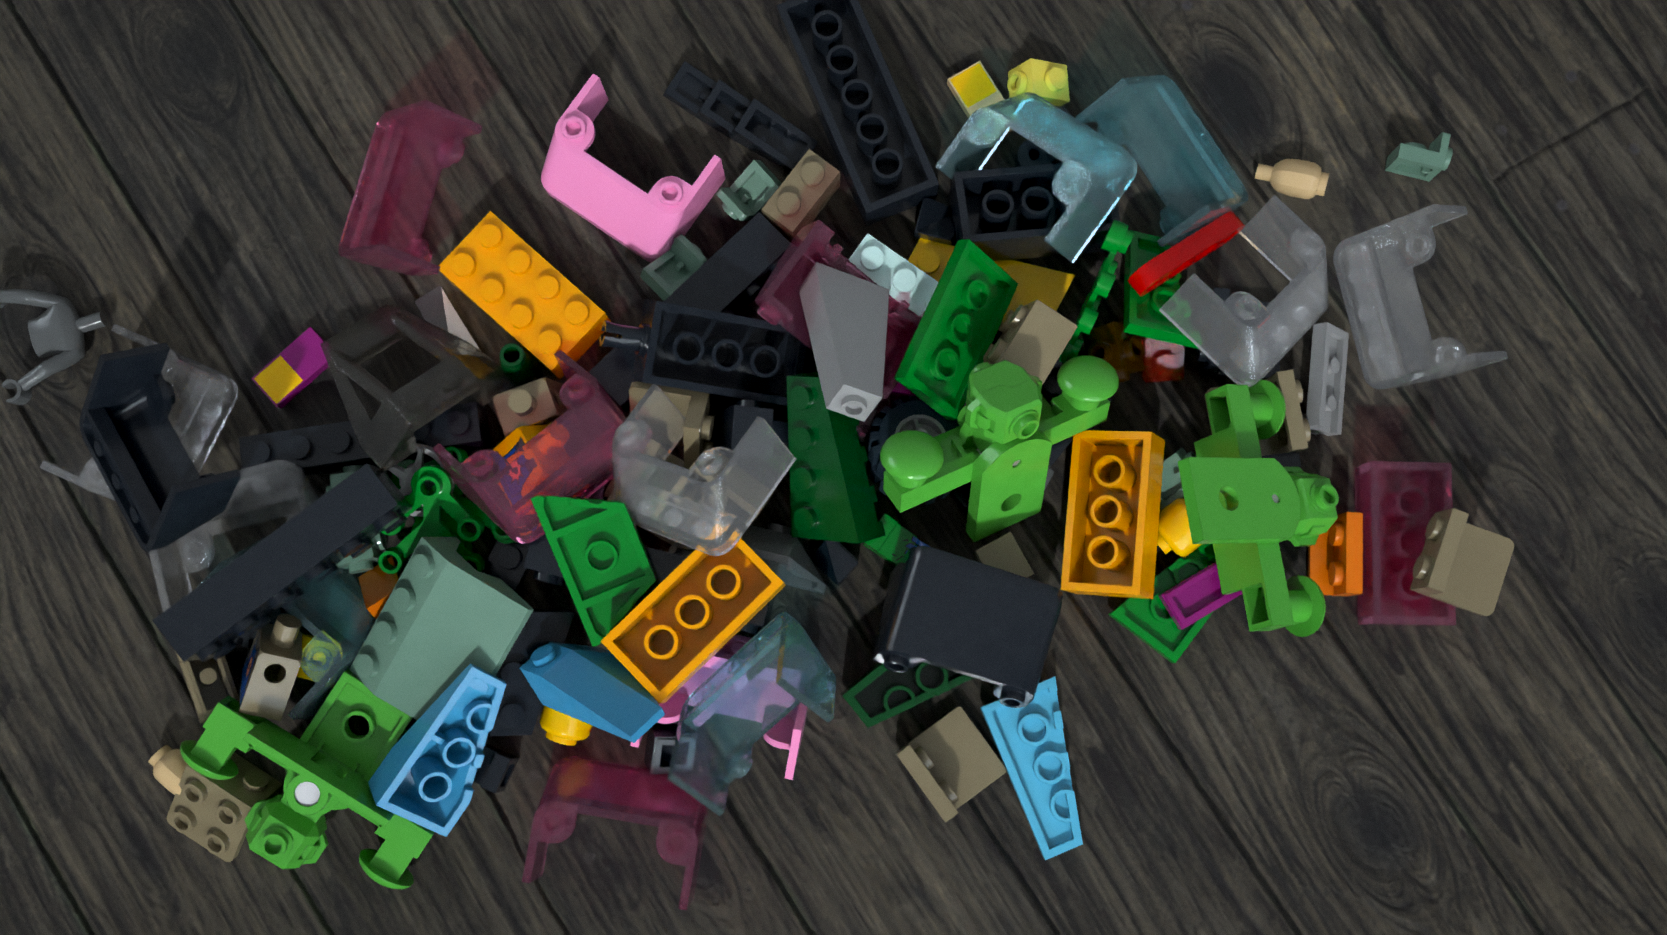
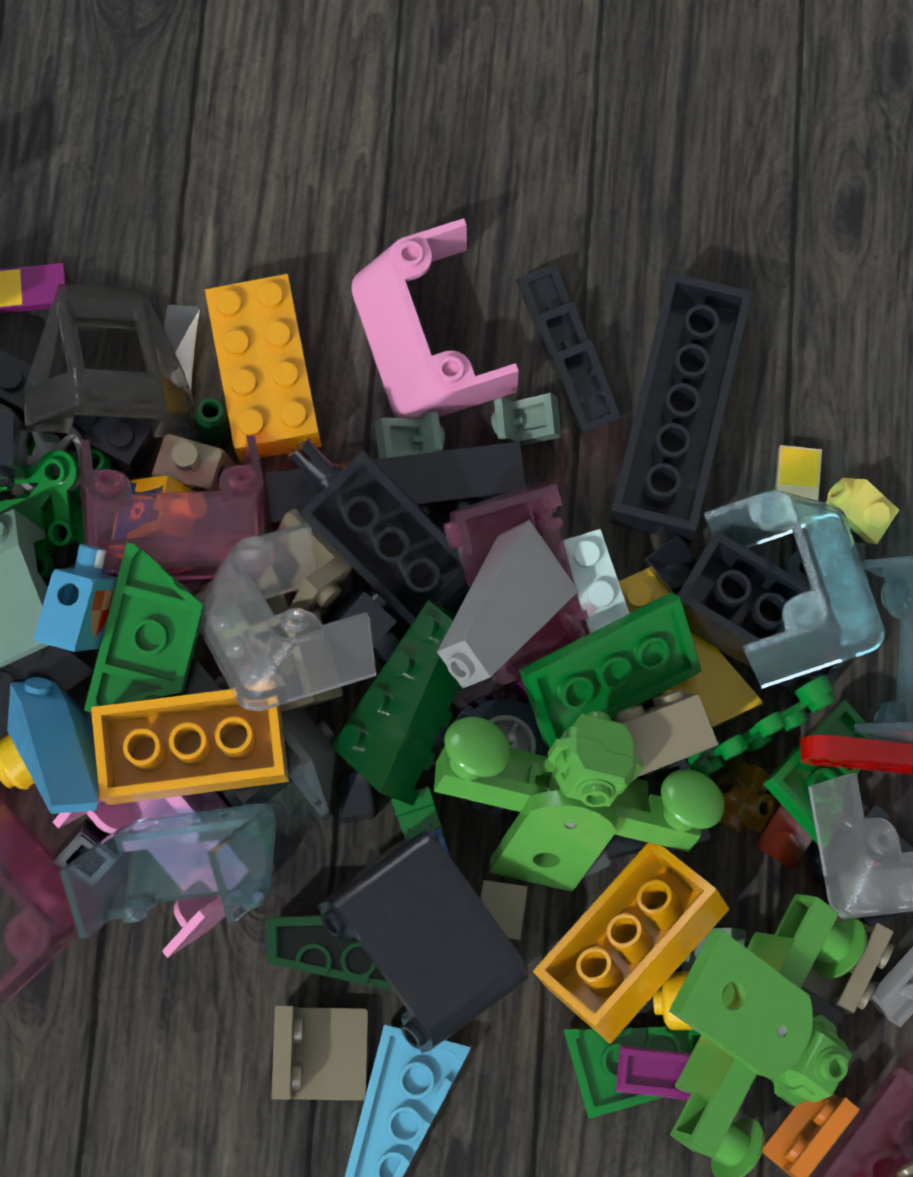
camera: 35 degrees right, 5 degrees down
clear pink windscreen [338,100,482,276] -> none
dark tan brick [762,149,840,245] -> none
none -> dark azure torso [33,544,118,652]

